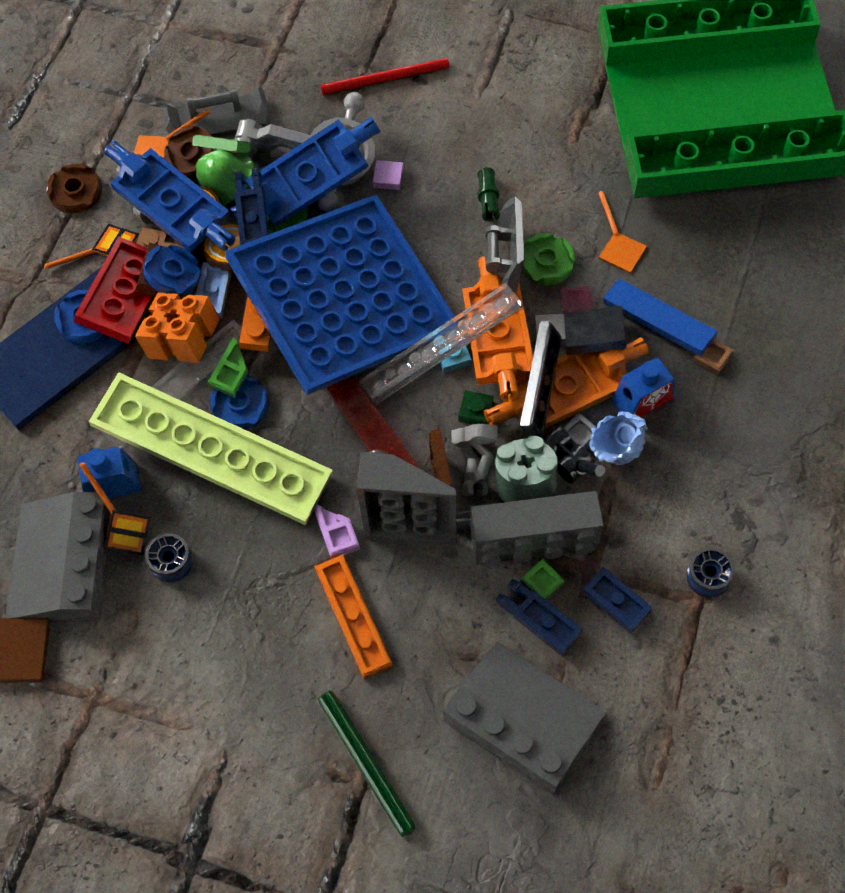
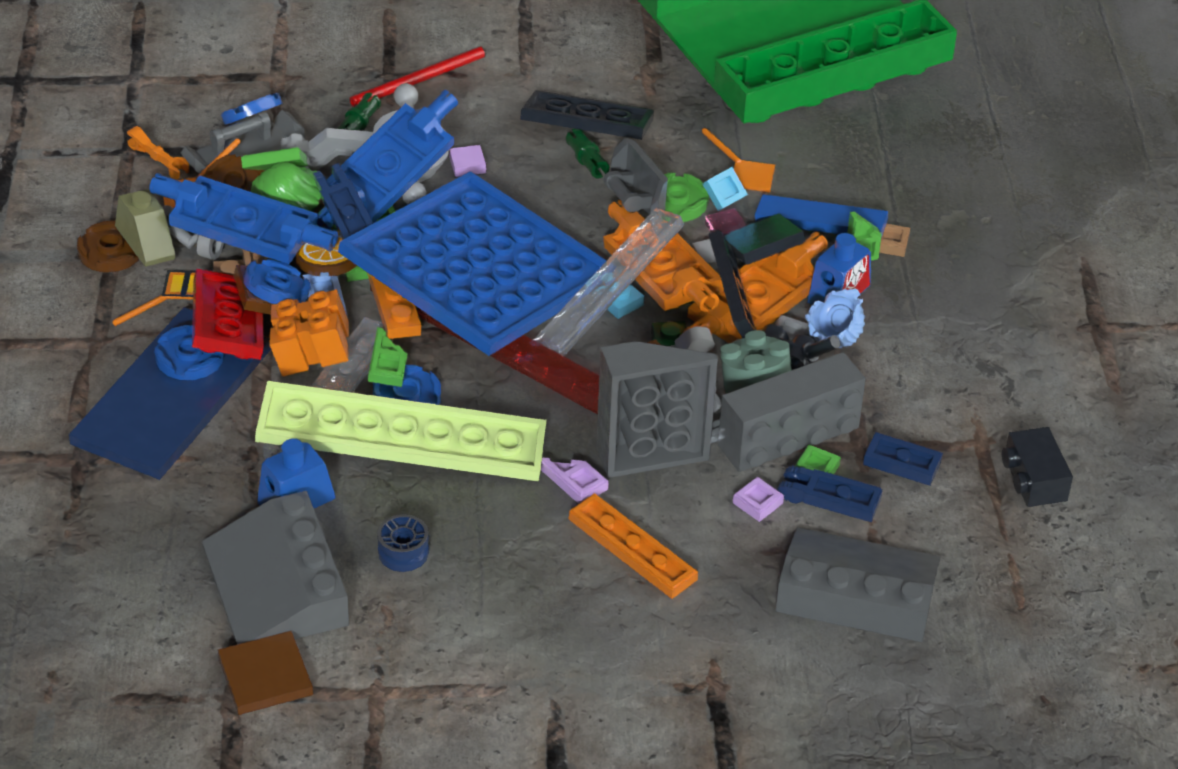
camera: 25 degrees left, 20 degrees down
piece [80,462,151,555] -> none
dark green axle [318,691,415,837] -> none
dark blue wheel [686,548,734,597] -> none
none -> olive slope [115,189,175,267]
none -> orange piece [127,126,190,180]
none -> blue tile [221,92,283,125]
none -> dark green pin [336,93,381,131]
none -> black tile [520,90,654,140]
none -> medium azure plate [703,167,748,211]
none -> lavender tile [733,477,784,522]
none -> bright green tile [847,211,882,260]
none -> black brick [1002,427,1073,507]

